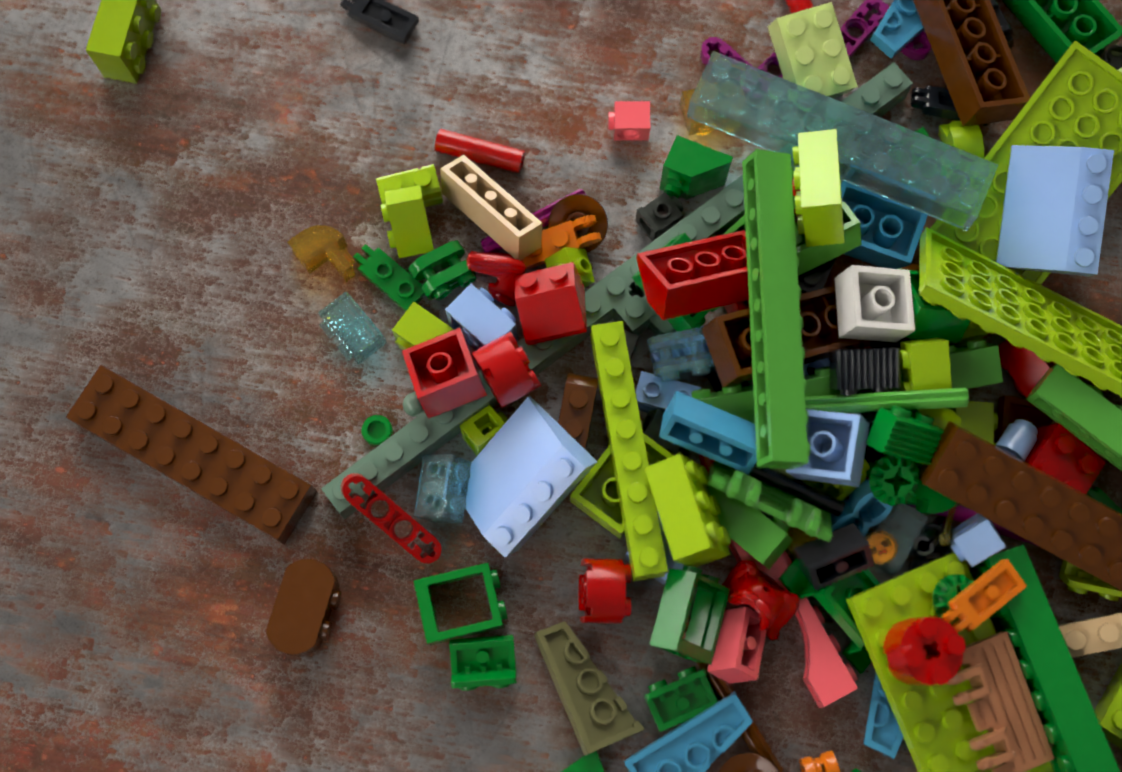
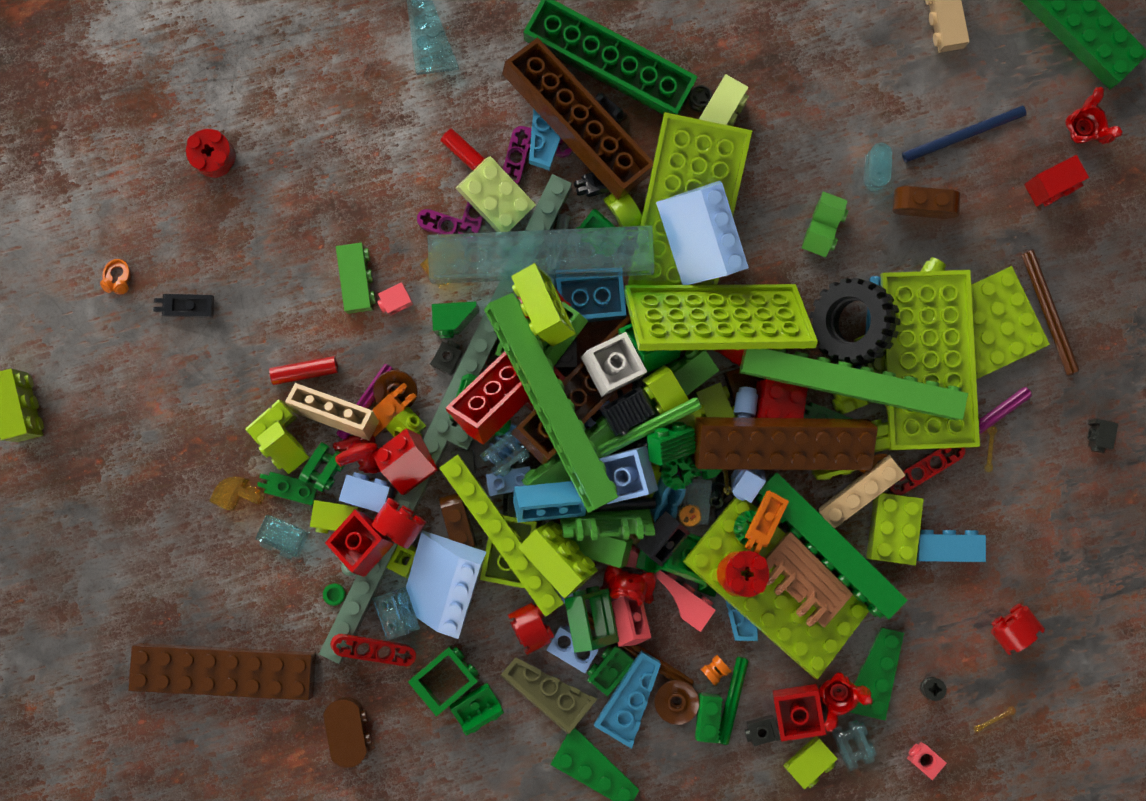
camera: 25 degrees left, 10 degrees up
none -> bright green brick [336,243,376,314]
none -> light blue brick [546,625,599,673]

